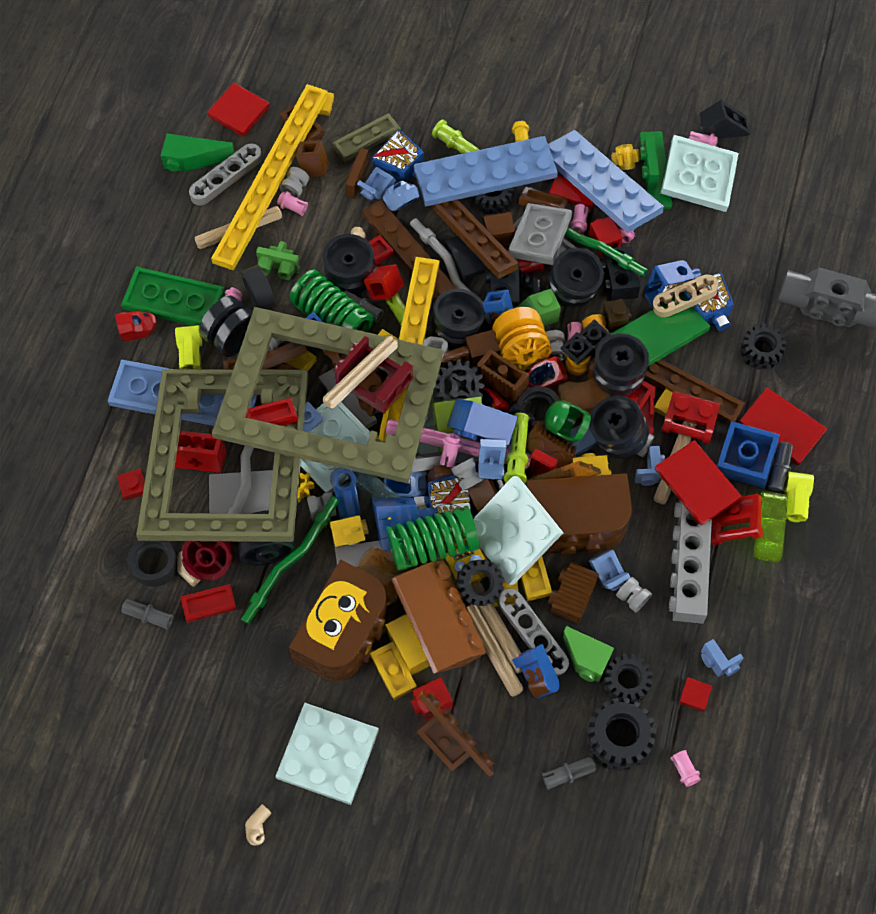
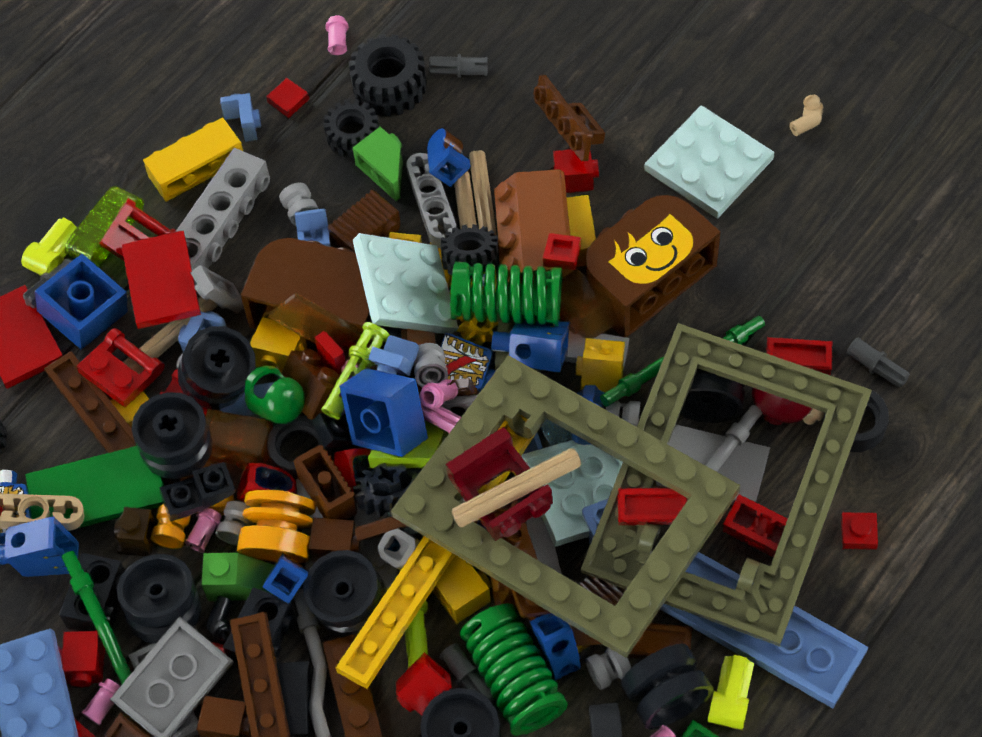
camera: 155 degrees left, 5 degrees down
yellow plate [371,642,417,700] -> none
none -> yellow brick [143,117,243,202]
none -> light grey plate [191,265,244,314]
none -> red plate [543,233,581,270]

